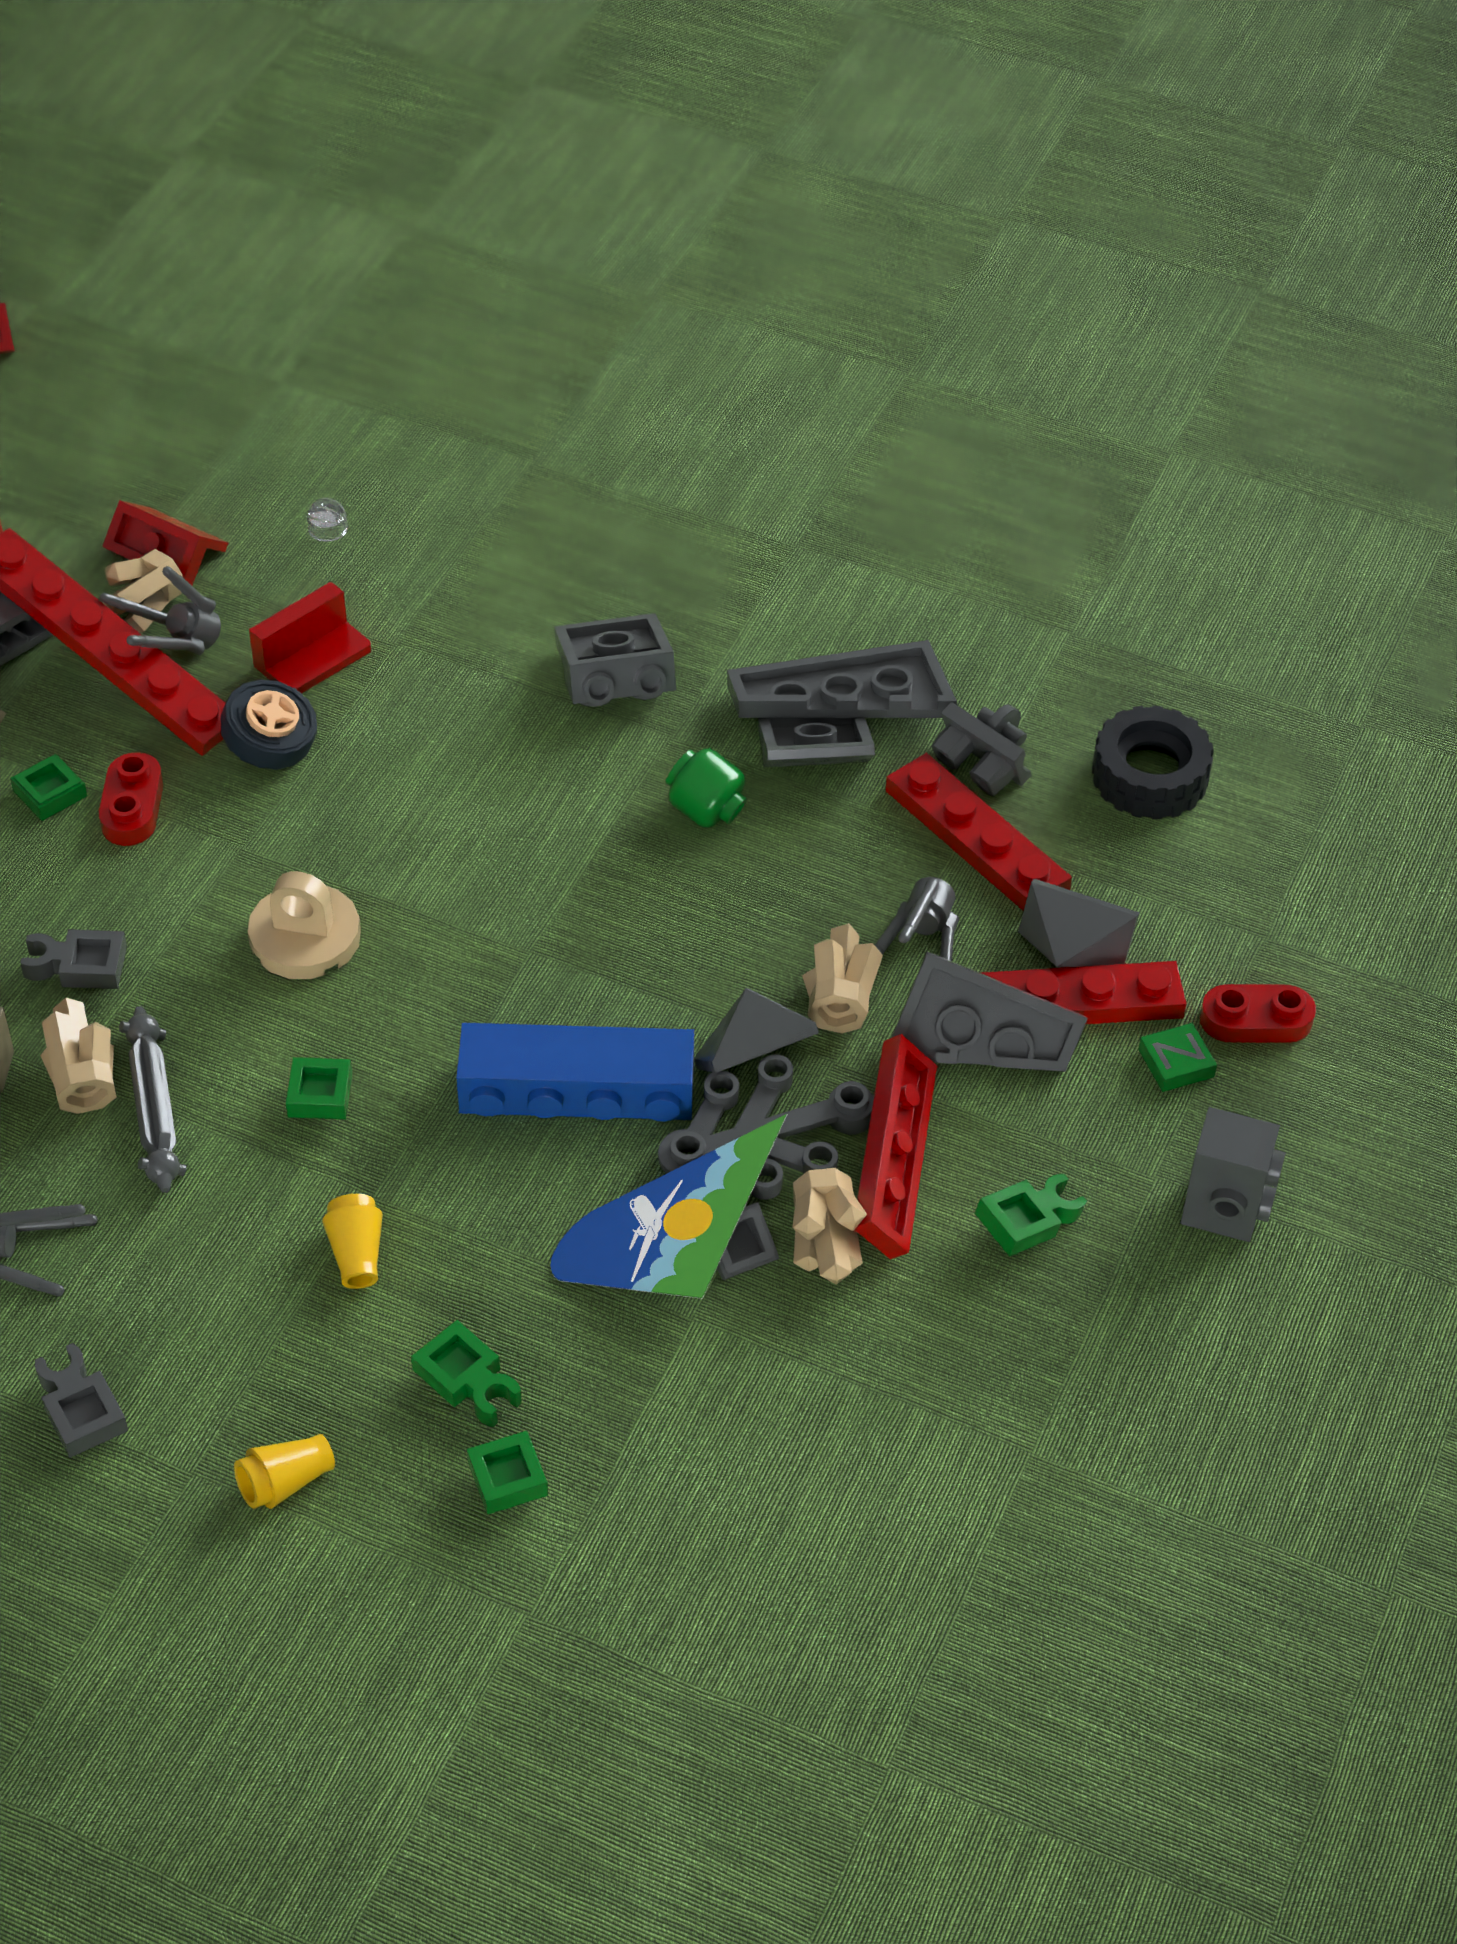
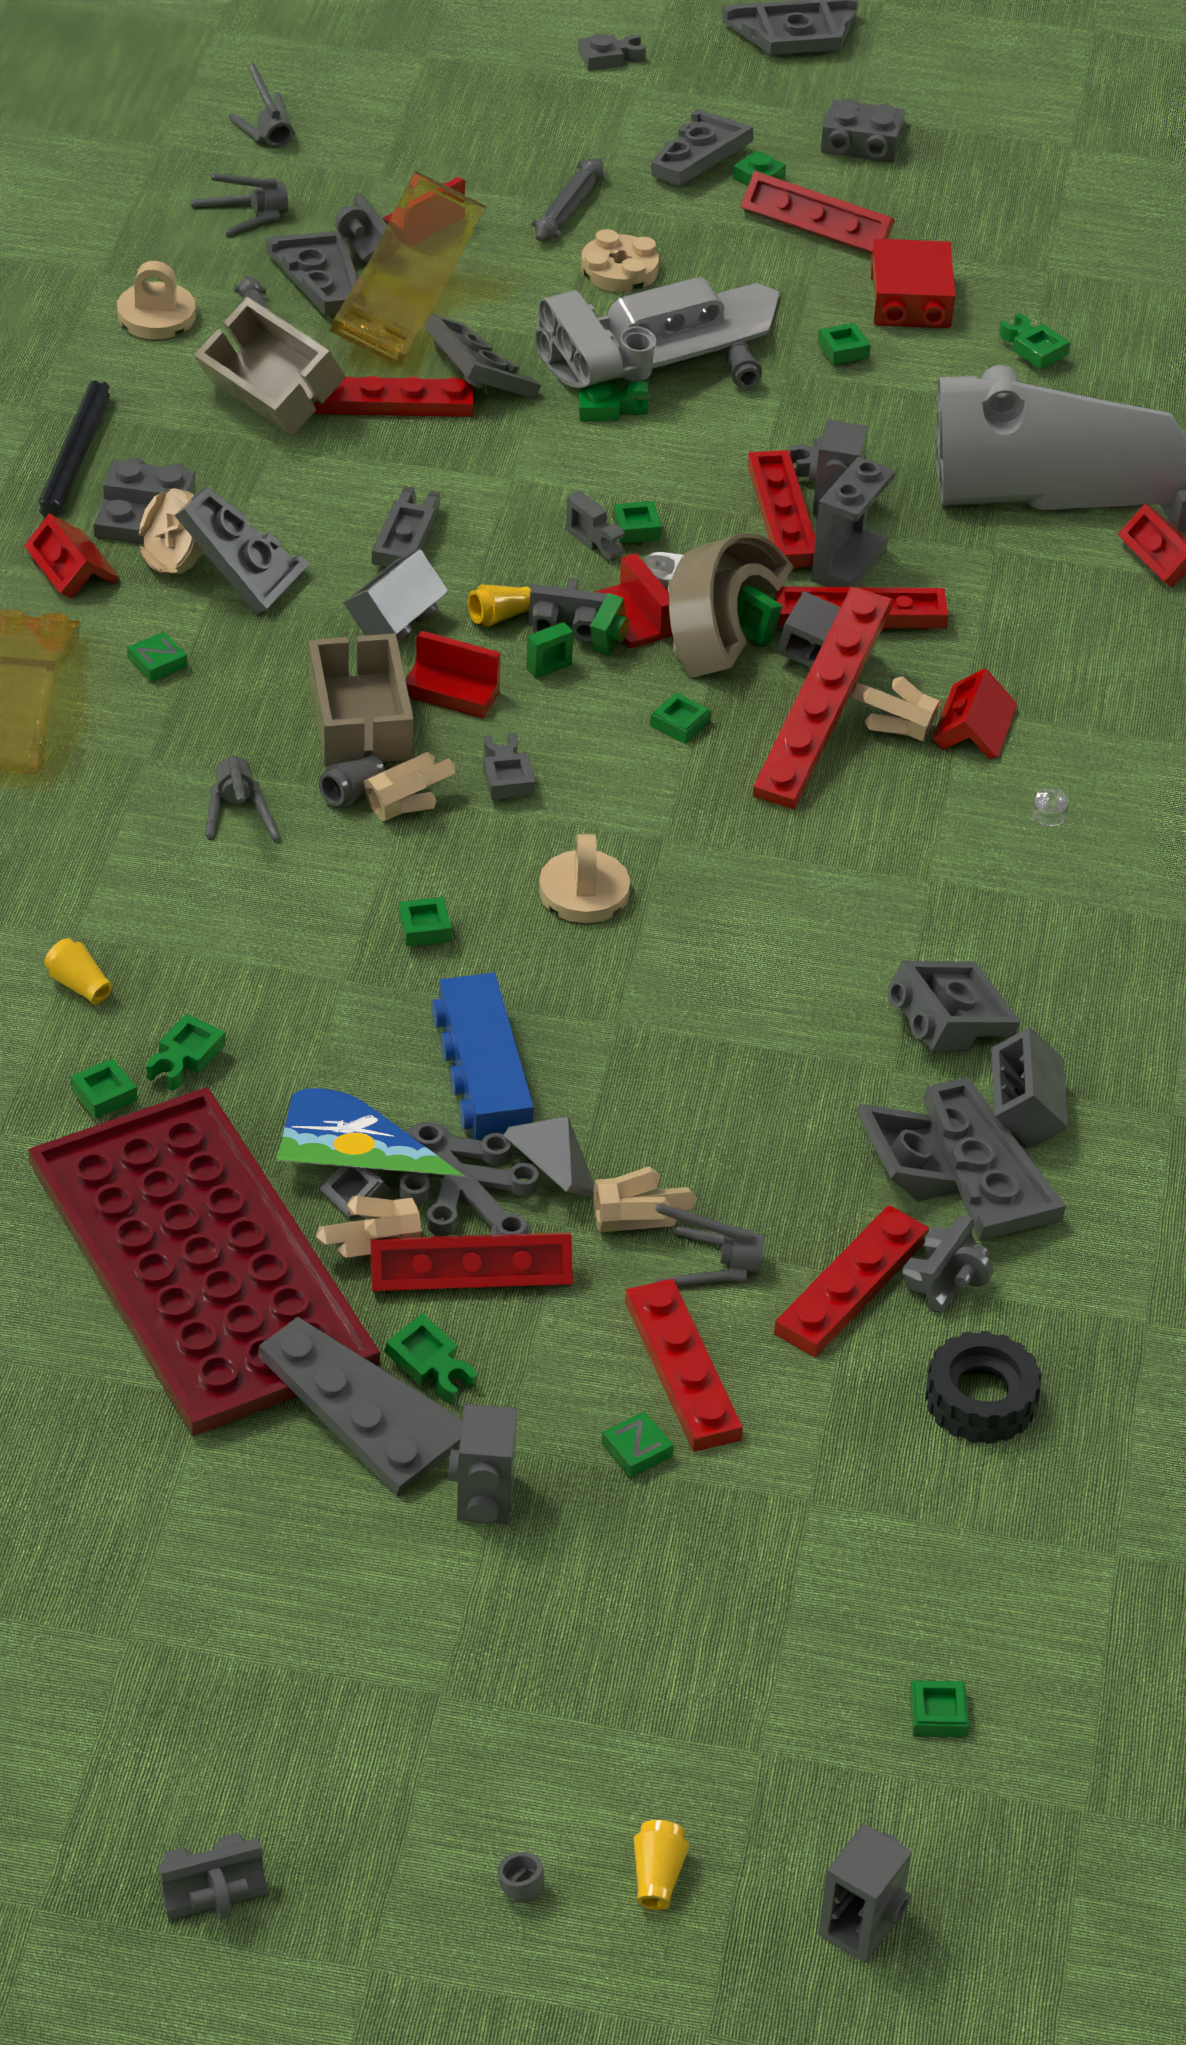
camera: 75 degrees right, 5 degrees down
dark grey plate [35,1343,128,1458] -> none
dark grey plant [99,566,221,655] -> none
red plate [99,752,164,846] -> none
dark grey wheel [119,1006,187,1193] -> none
black wheel [221,679,317,770] -> none
red panel [249,582,371,694] -> none
yellow cone [322,1194,383,1289] -> none
green head [665,748,748,828] -> none
dark grey wing [891,951,1088,1072] -> none
dark grey slope [1018,879,1140,967] -> none
red plate [1200,984,1316,1043] -> none
none -> dark red plate [28,1087,380,1436]
none -> dark grey wing [258,1317,463,1496]
none -> dark grey cone [319,755,385,807]
none -> dark grey brick [991,1027,1068,1148]

